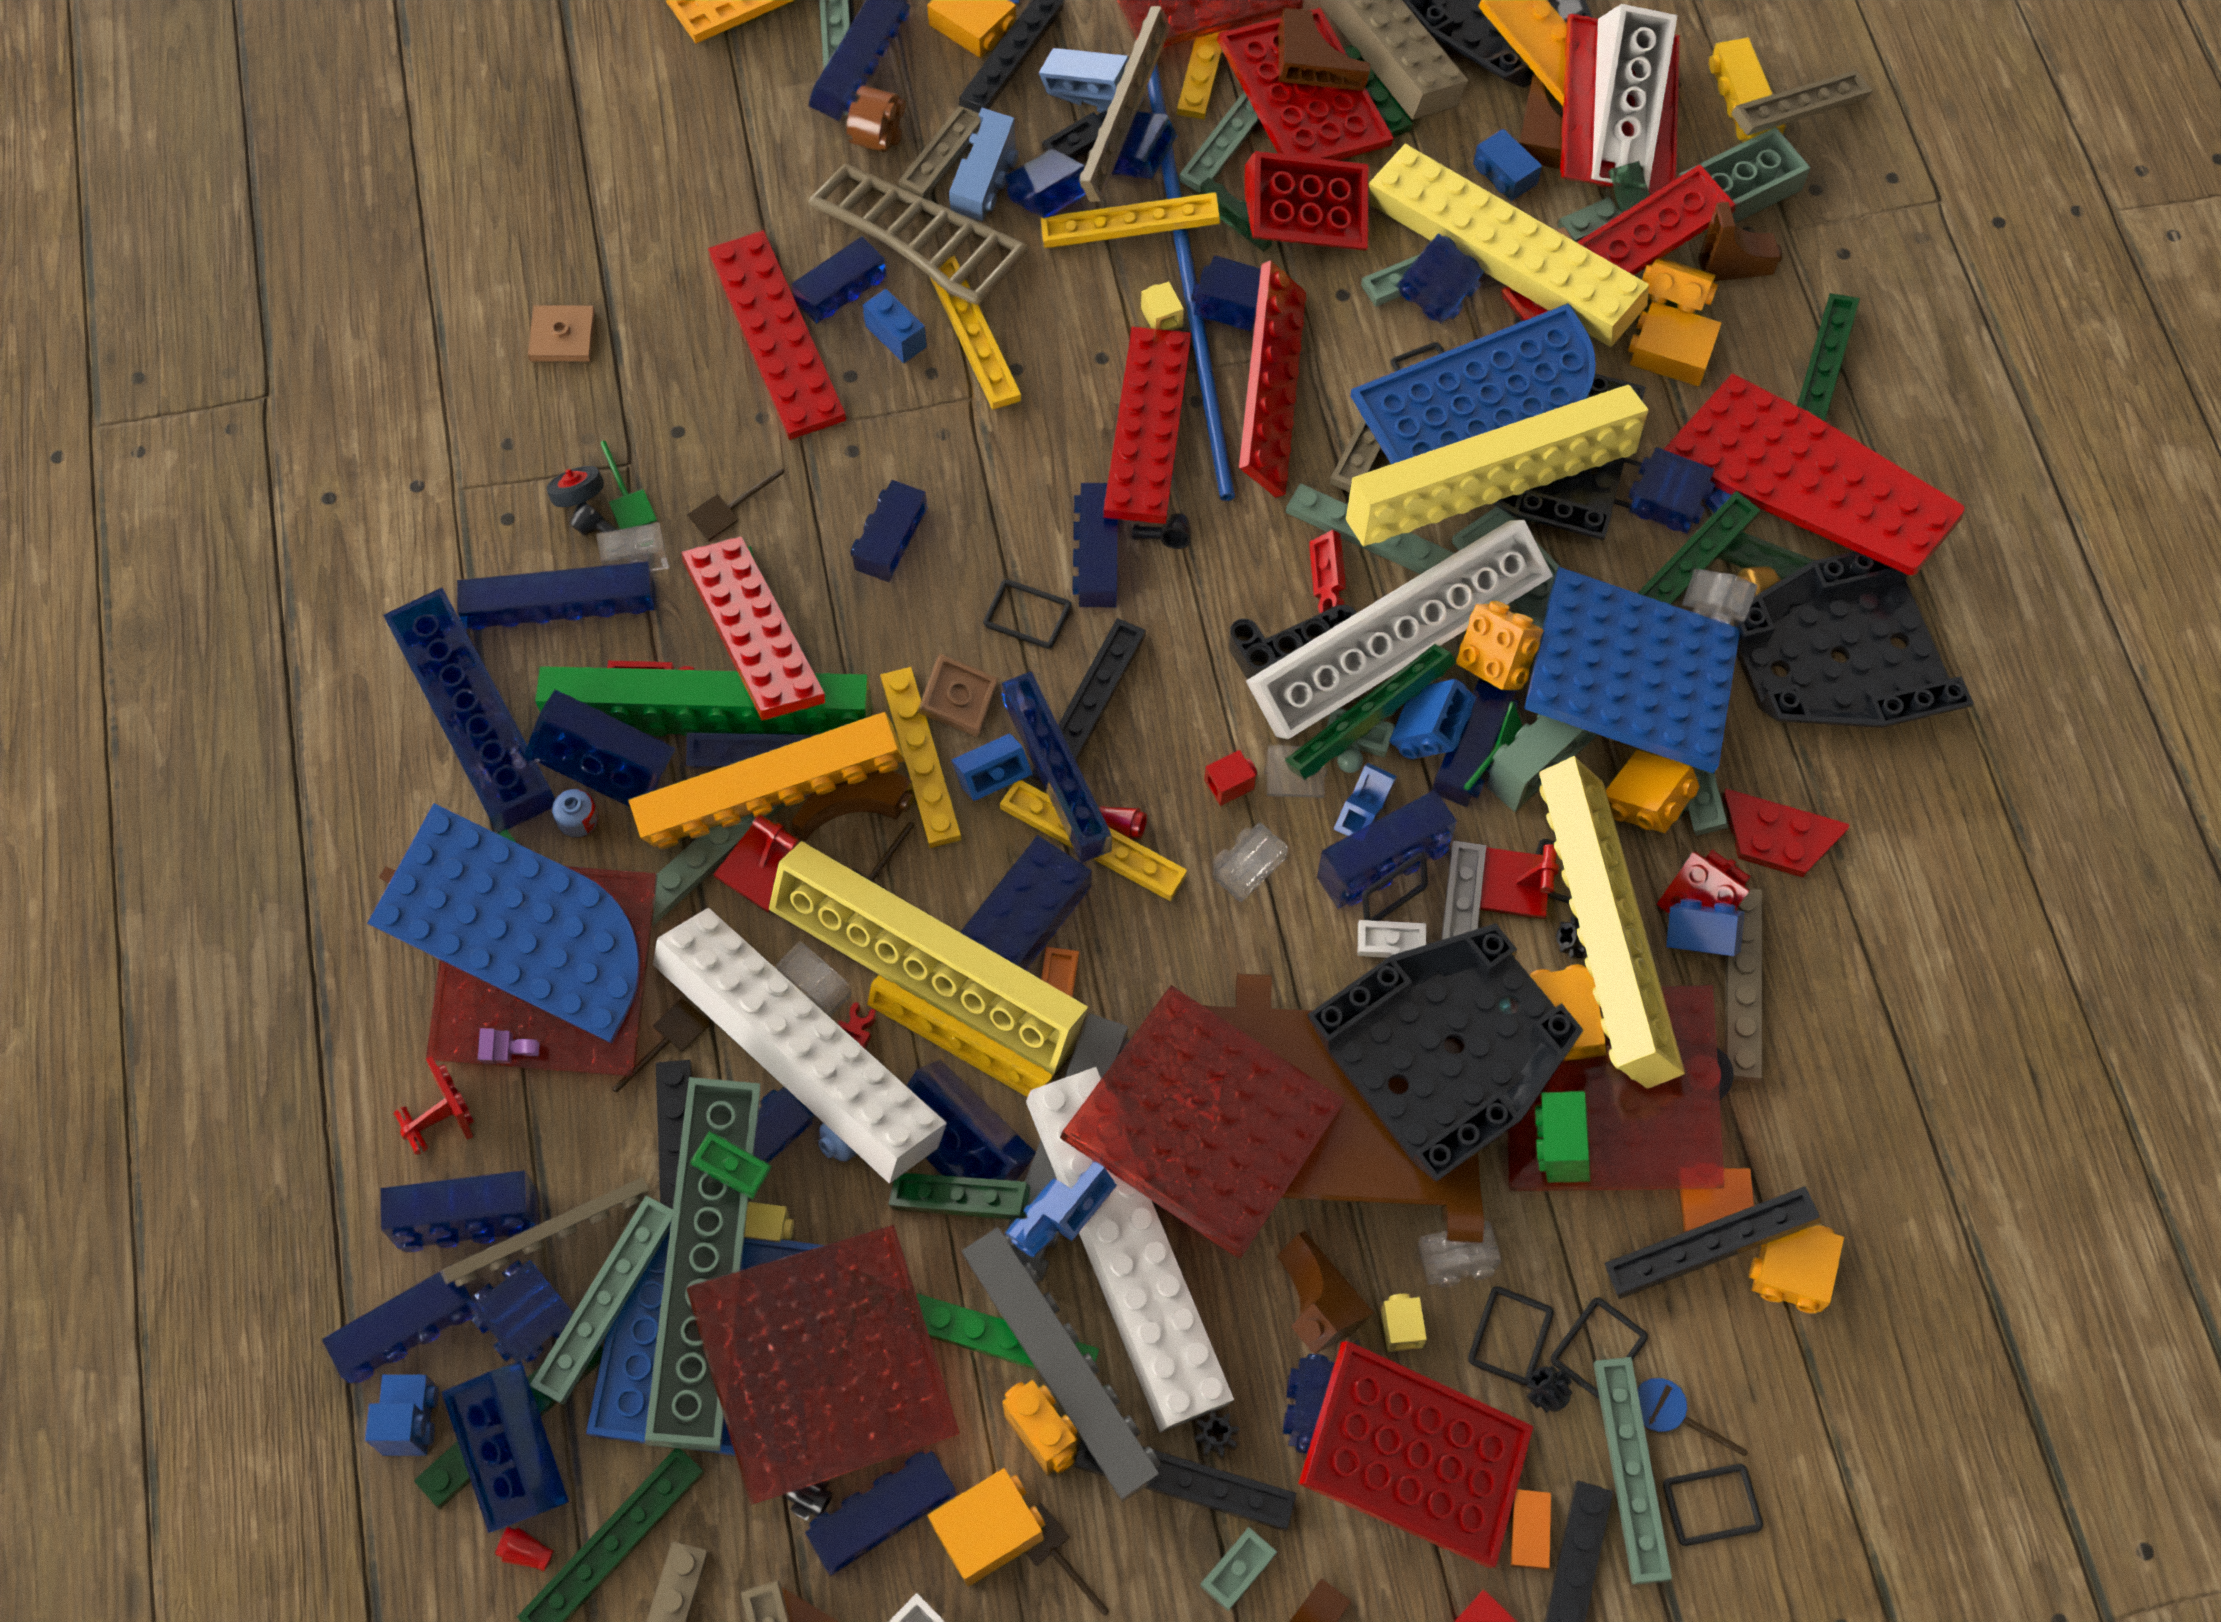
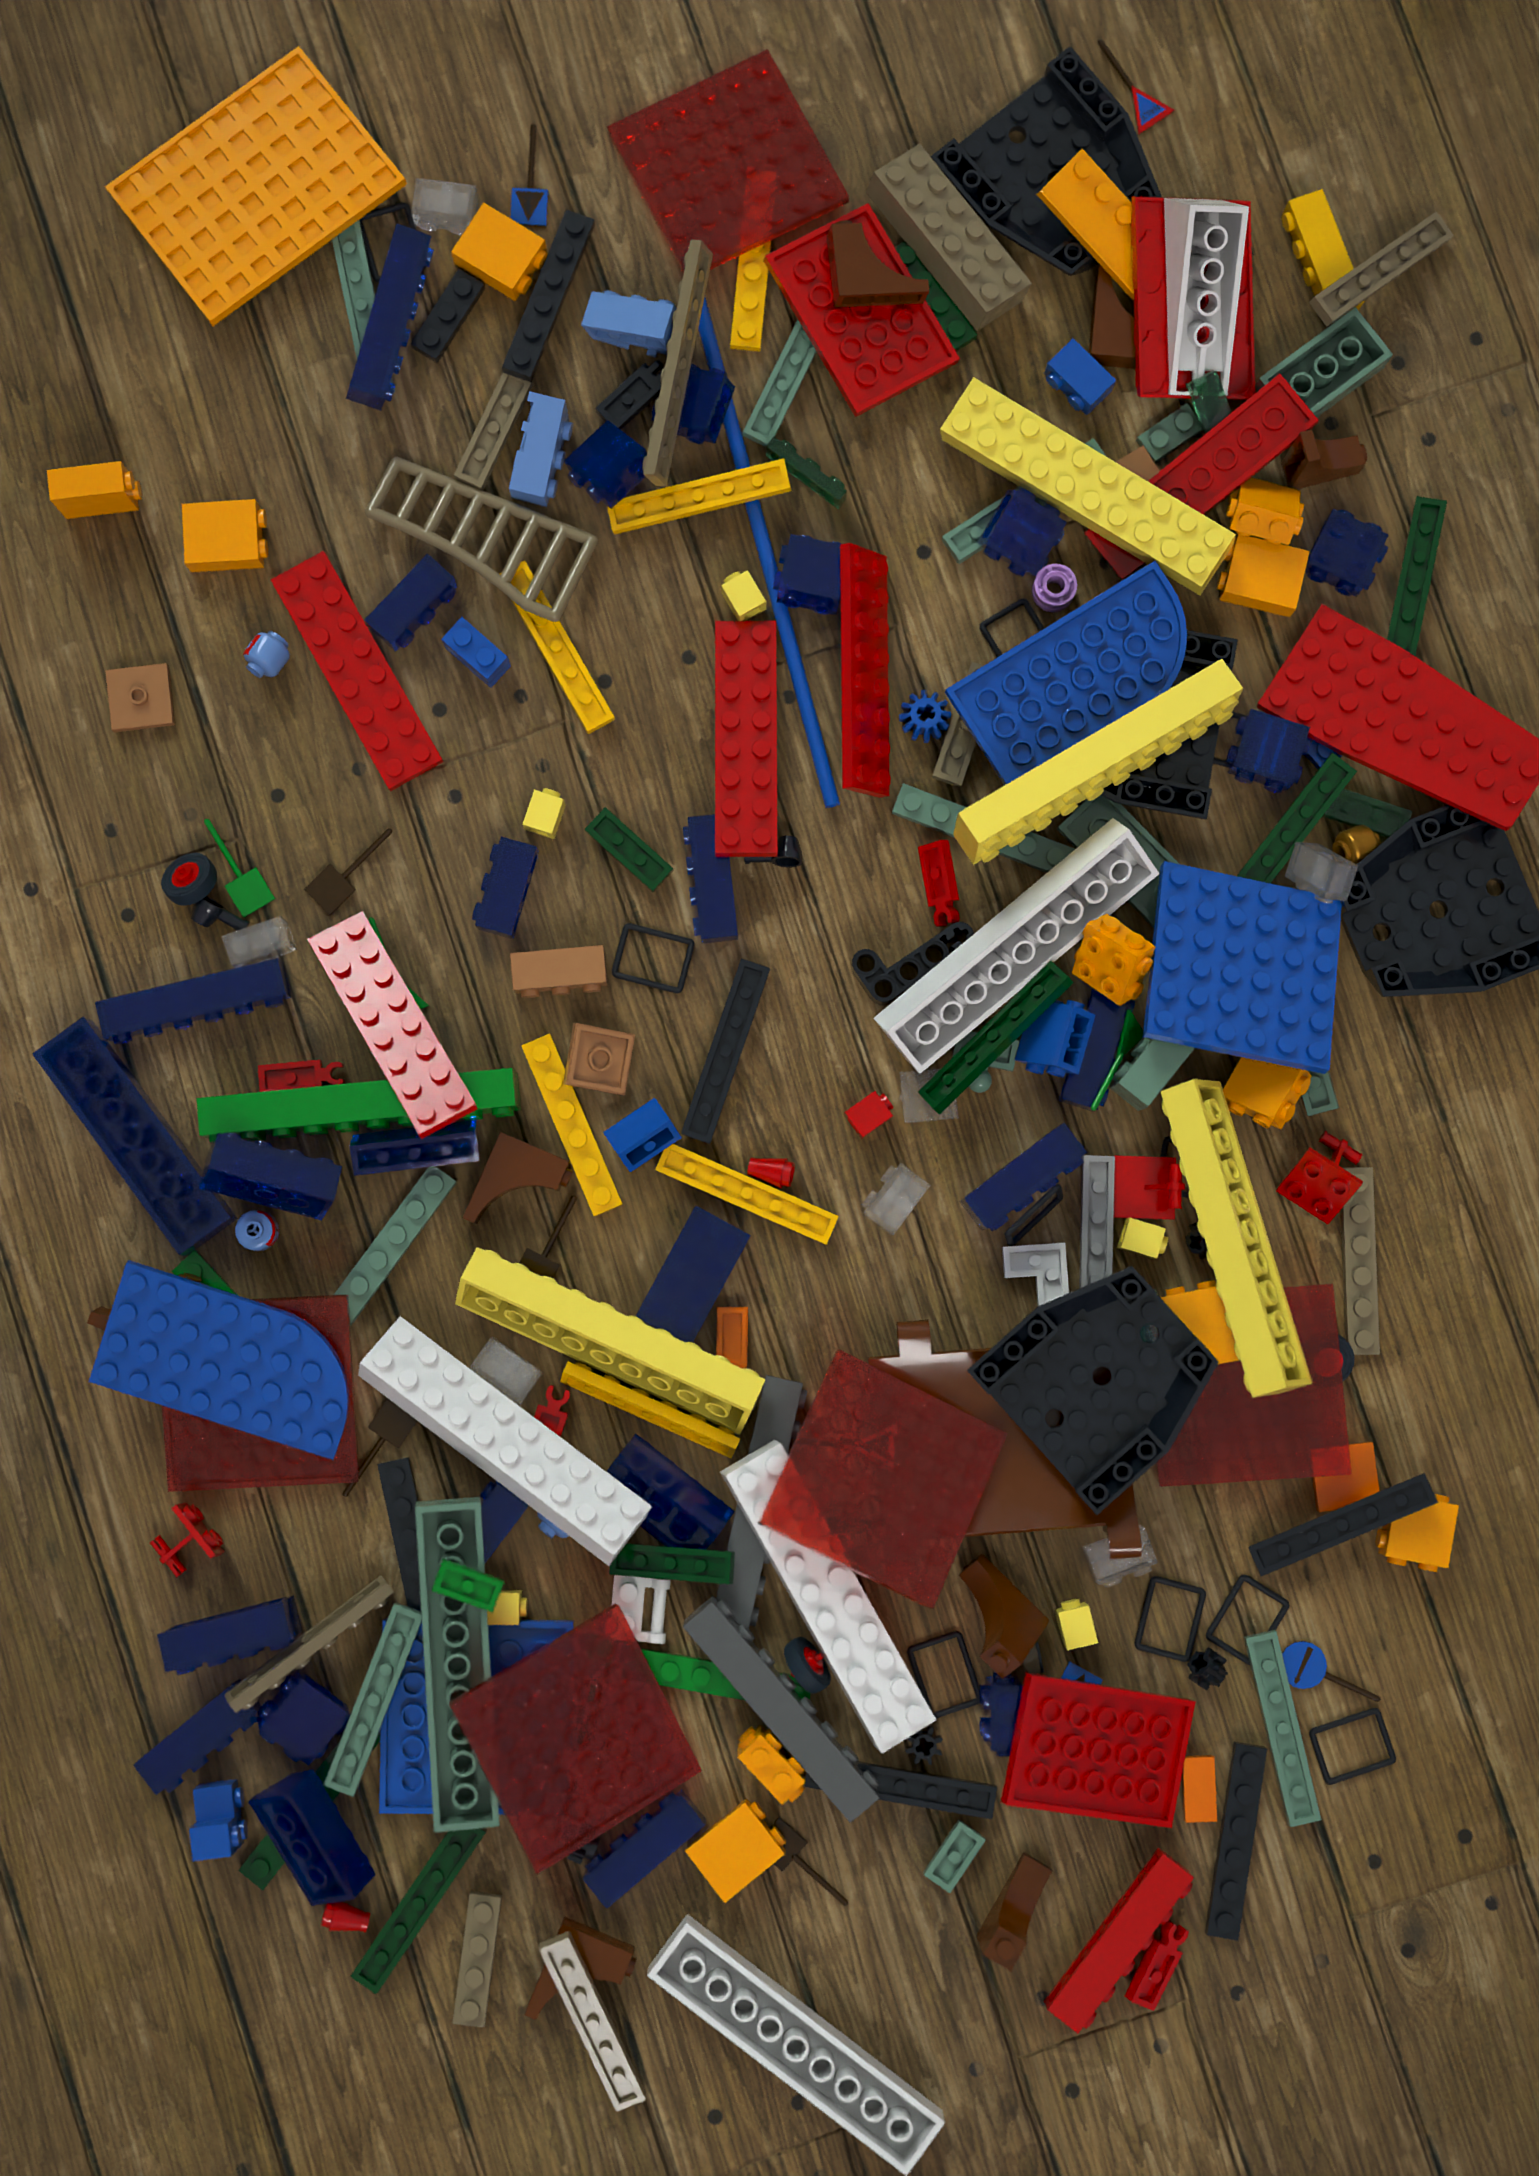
camera: 10 degrees left, 20 degrees up
medium lavender piece [478,1028,540,1064] -> none
light orange brick [629,712,905,849] -> none
red plate [714,814,799,913] -> none
dark orange brick [846,85,906,152] -> none
clear blue brick [1001,671,1112,864] -> none
blue plate [1005,1161,1117,1257] -> none
red slope [1245,151,1368,251] -> none
blue slope [1334,763,1397,843] -> none
green brick [1535,1091,1590,1183] -> none
blue brick [1666,899,1745,956] -> none
red wing [1722,788,1850,878] -> none
none -> light orange brick [47,461,142,519]
none -> light orange brick [182,499,268,572]
none -> medium blue head [243,631,290,678]
none -> black plate [411,269,485,363]
none -> medium nougat brick [510,945,608,998]
none -> light yellow brick [523,788,566,839]
none -> dark green plate [584,807,674,892]
none -> white plate [609,1575,671,1644]
none -> black wheel [784,1637,831,1694]
none -> blue gear [899,690,951,743]
none -> black piece [907,1631,983,1719]
none -> lavender wheel [1032,564,1077,612]
none -> light yellow brick [1117,1218,1168,1259]
none -> clear blue brick [1305,508,1389,597]

